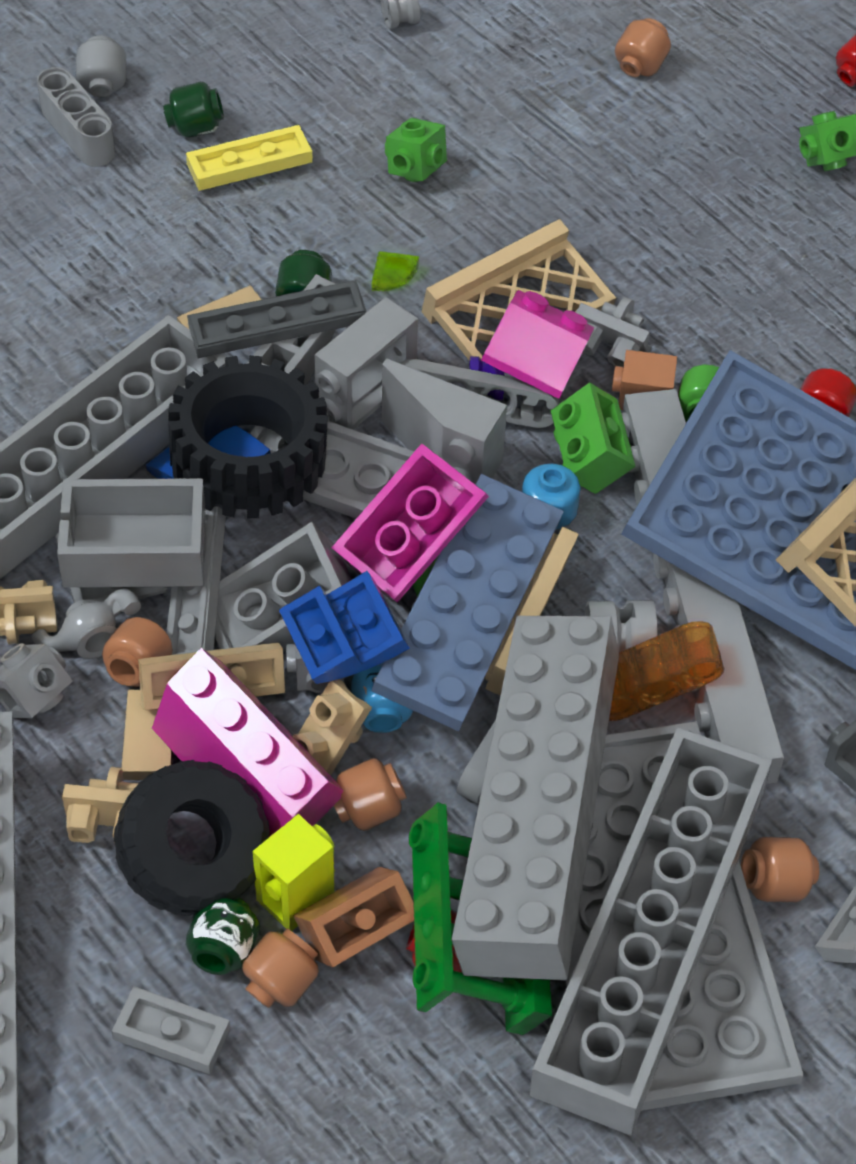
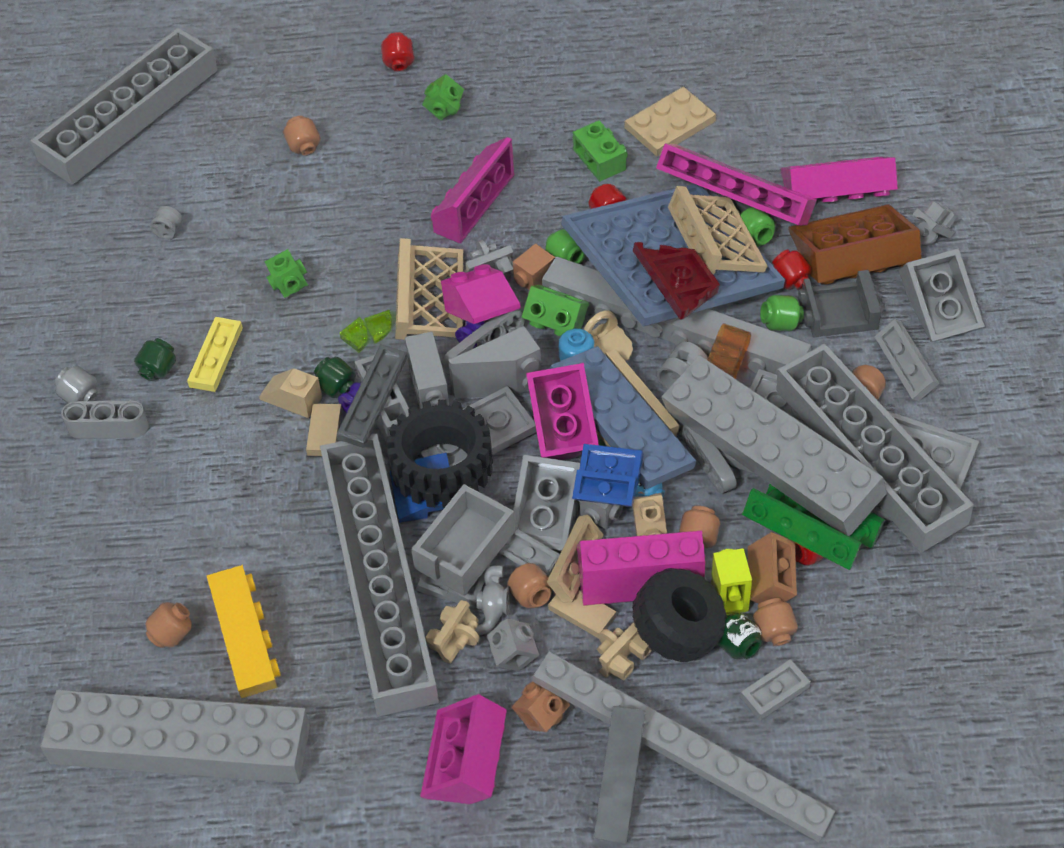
camera: 50 degrees left, 0 degrees up
none -> tan slope [259,368,322,418]
none -> clear neon green tile [364,309,392,344]
none -> dark pink slope [431,137,514,244]
none -> tan piece [584,310,633,361]
none -> dark red wing [633,242,720,320]
none -> bright green head [760,295,804,332]

